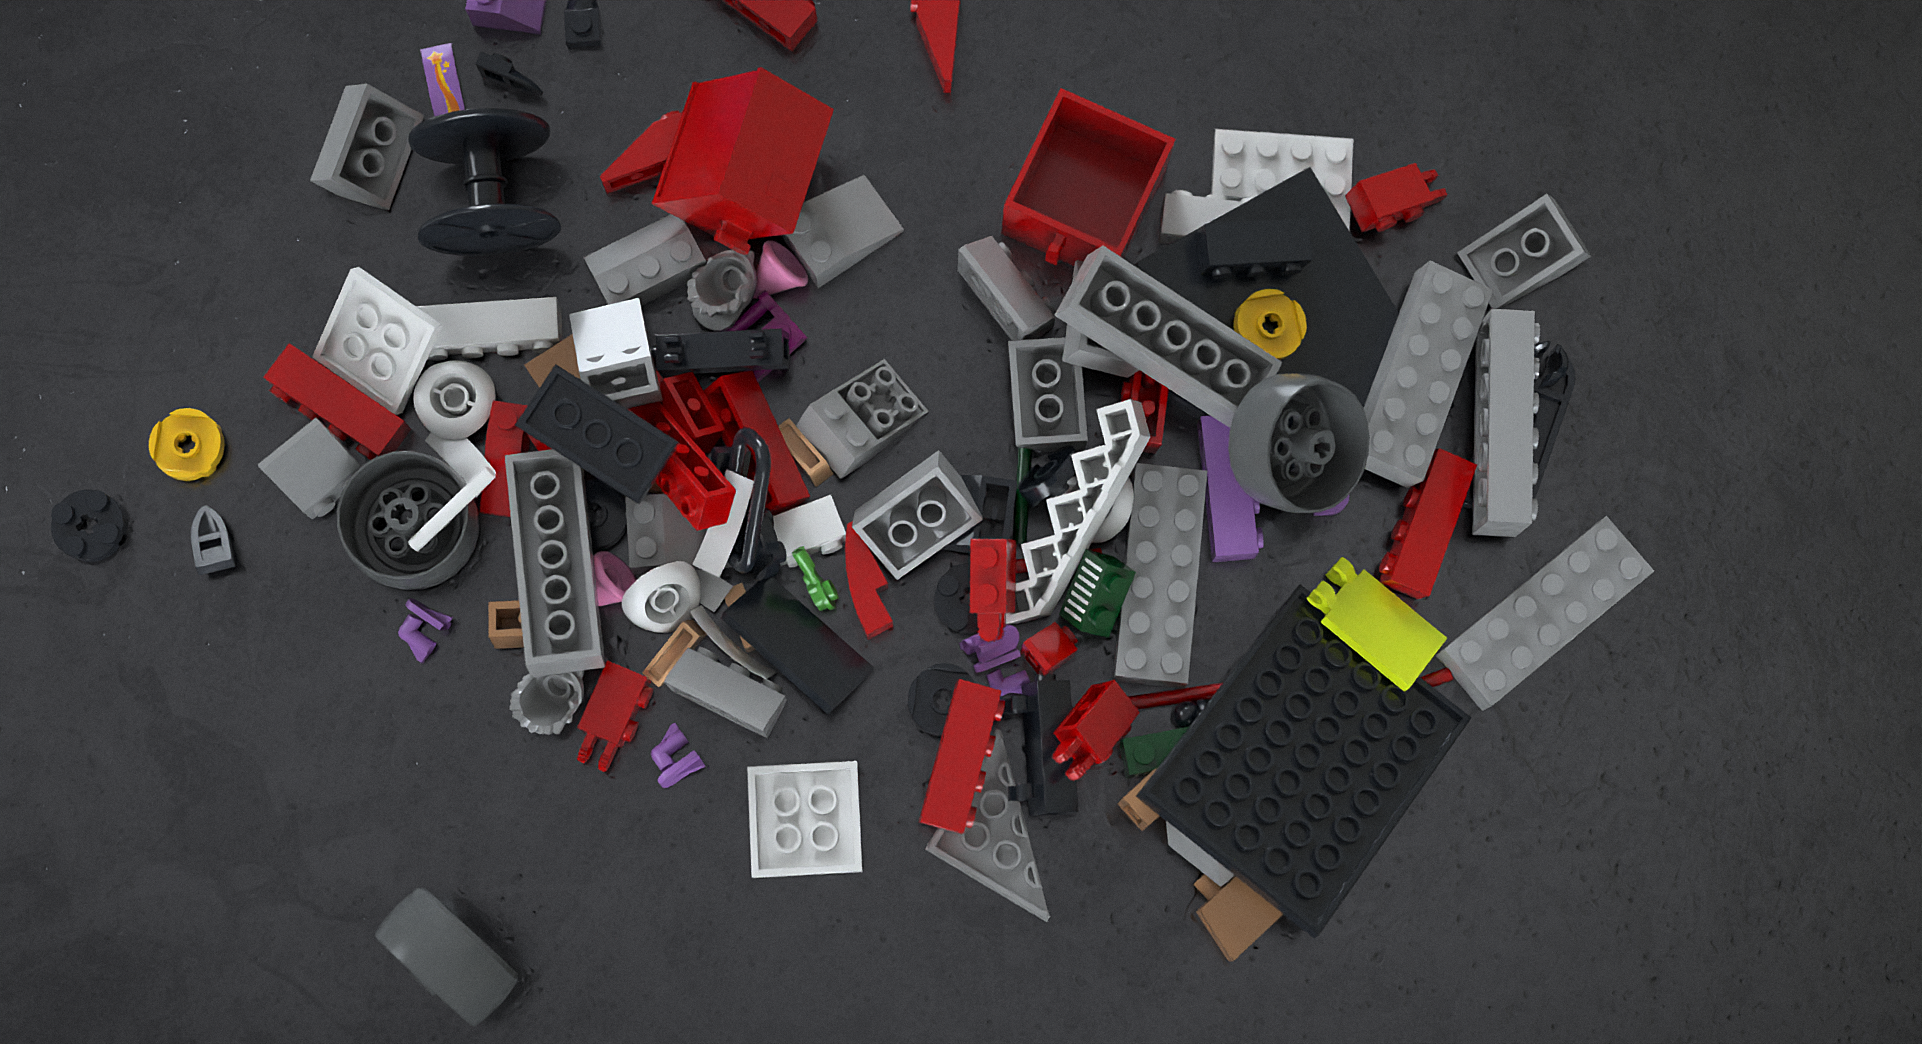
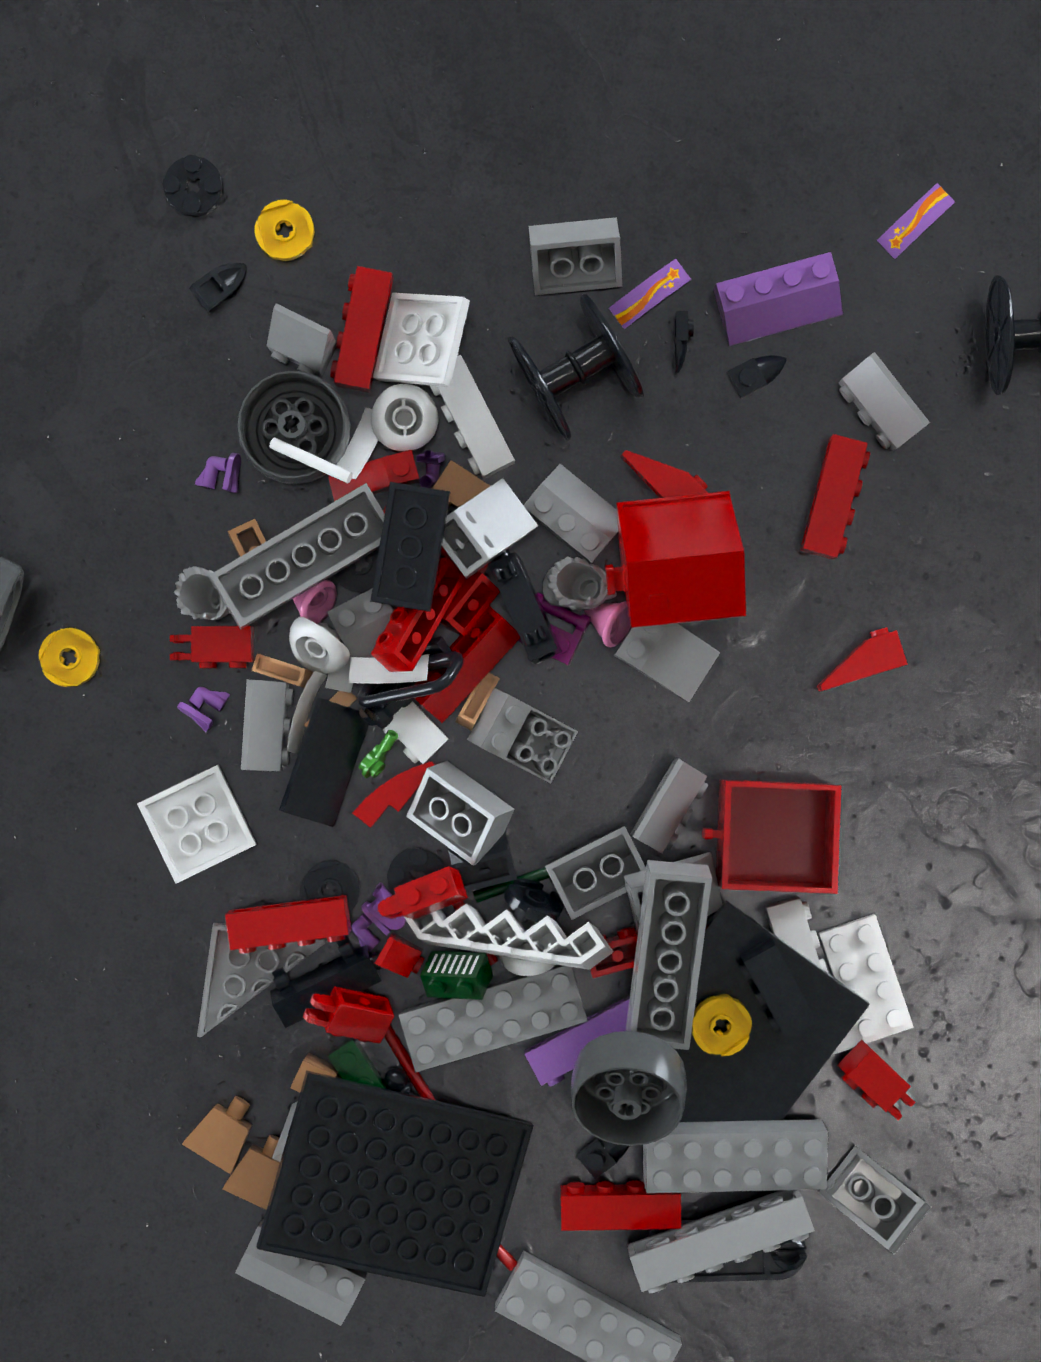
camera: 75 degrees right, 10 degrees up
neon yellow tile [1307,557,1447,692] -> none
none -> yellow plate [39,628,100,687]
none -> medium nougat torso [182,1096,252,1174]
none -> light grey slope [235,1219,367,1326]
none -> medium lavender piece [416,450,445,489]
none -> black plate [576,1138,629,1179]

